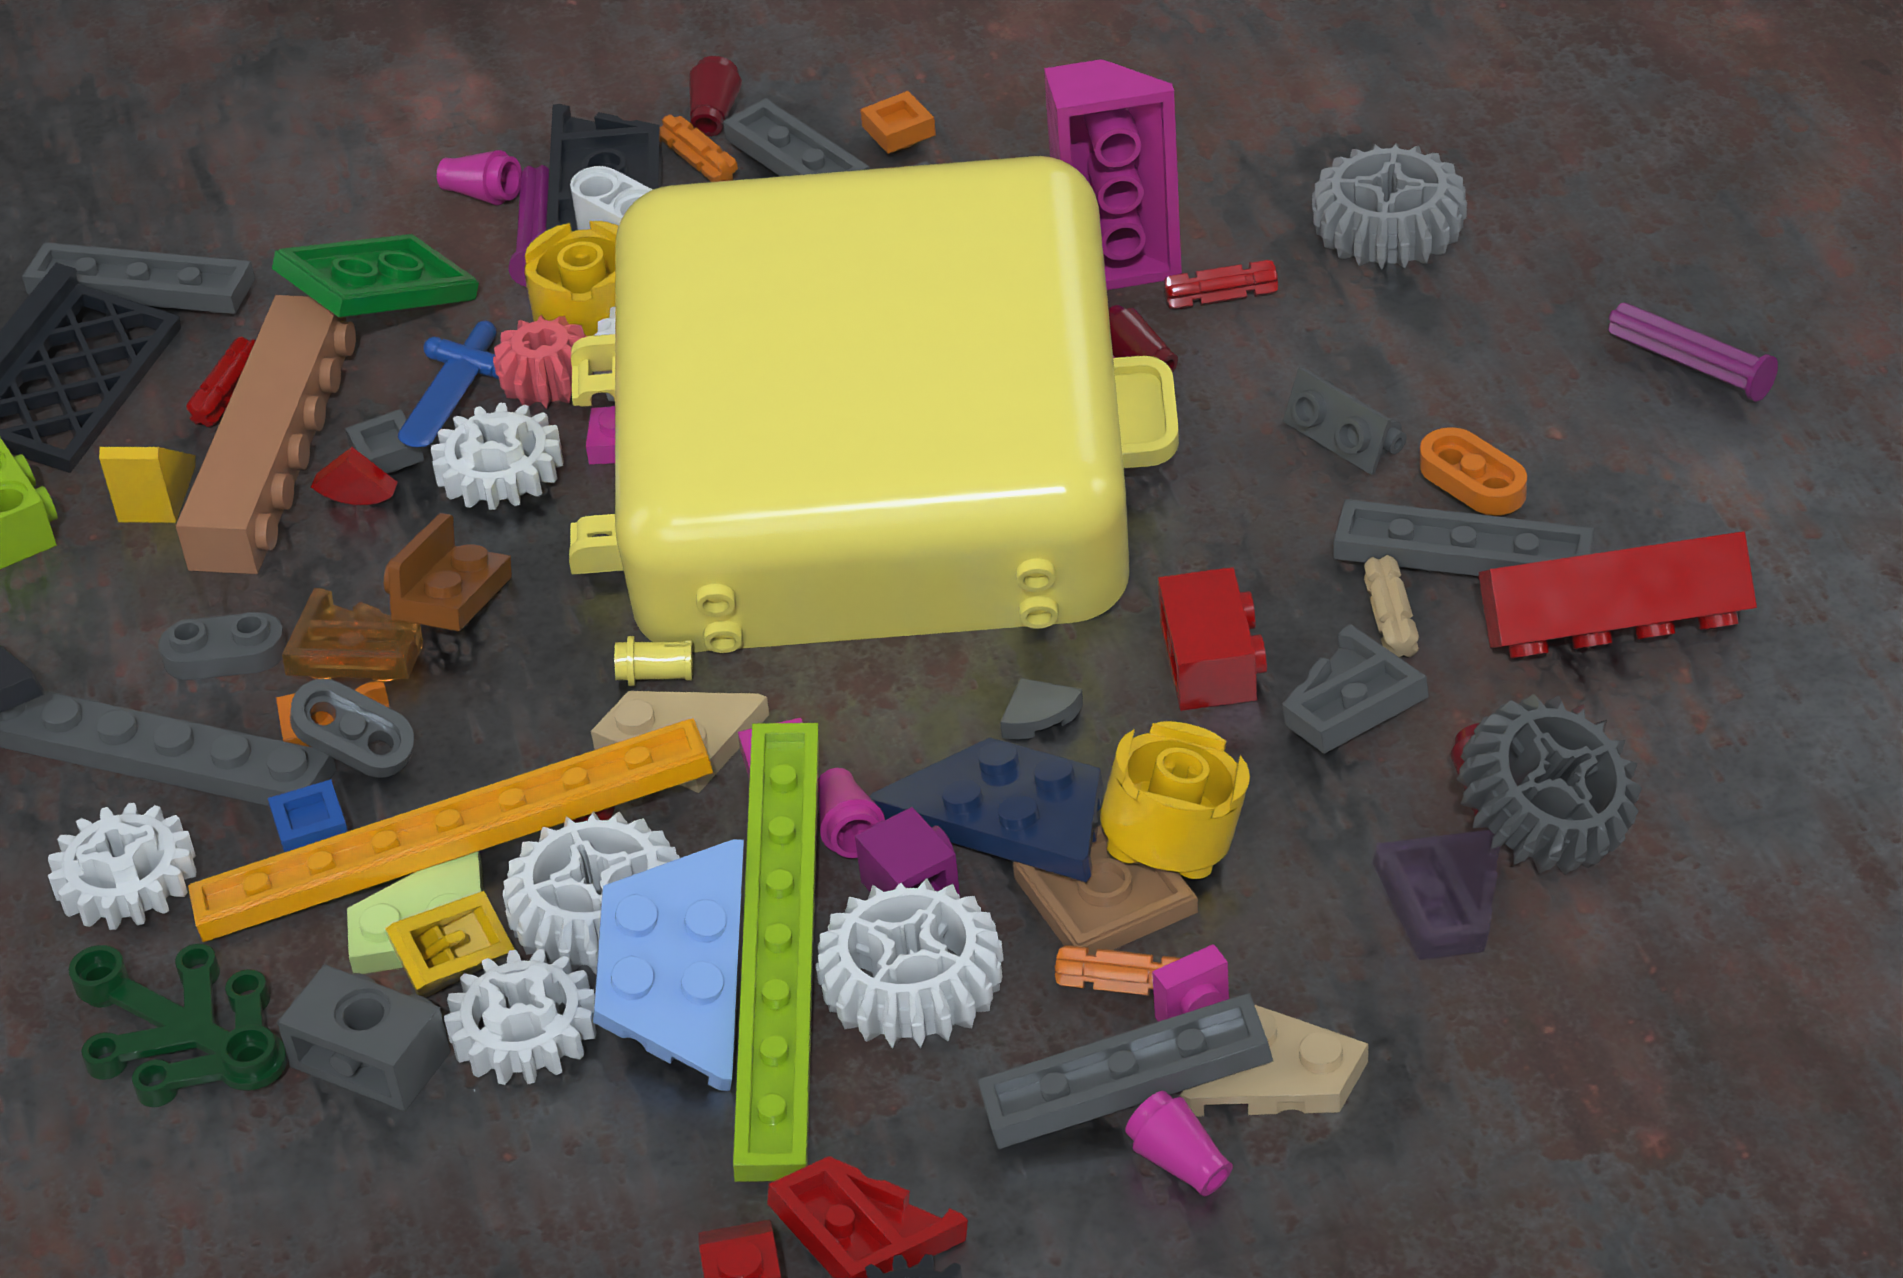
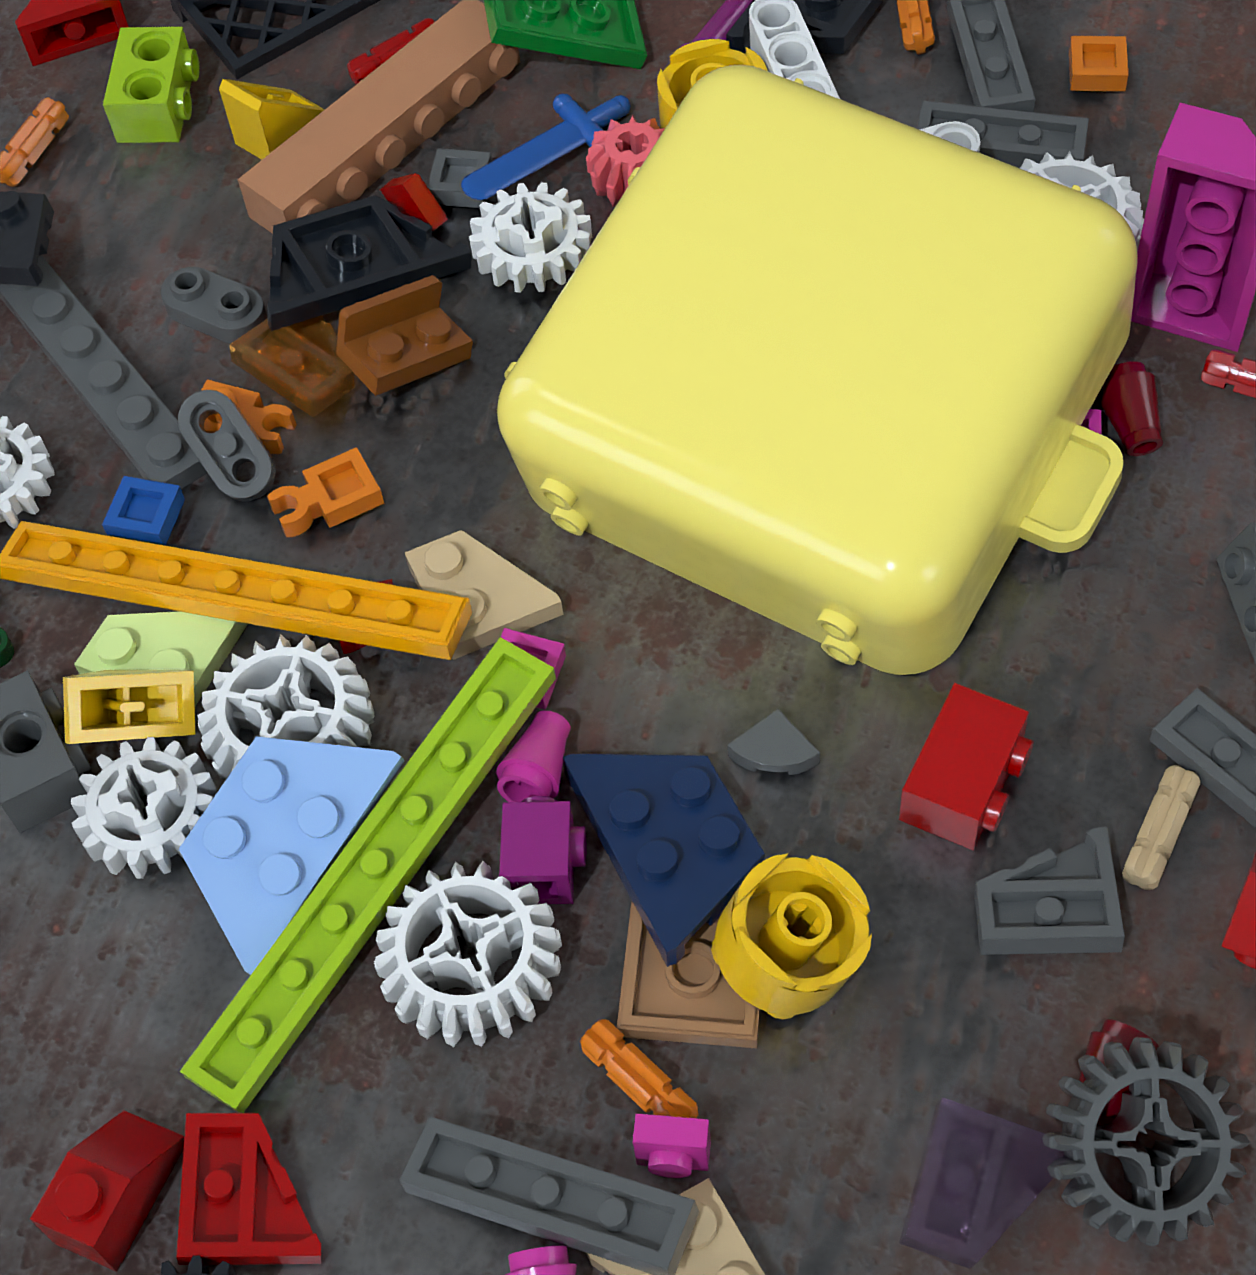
camera: 35 degrees right, 15 degrees up
light yellow pin [614,636,693,686] -> none
none -> black wing [267,195,472,331]
none -> orange plate [267,447,385,537]

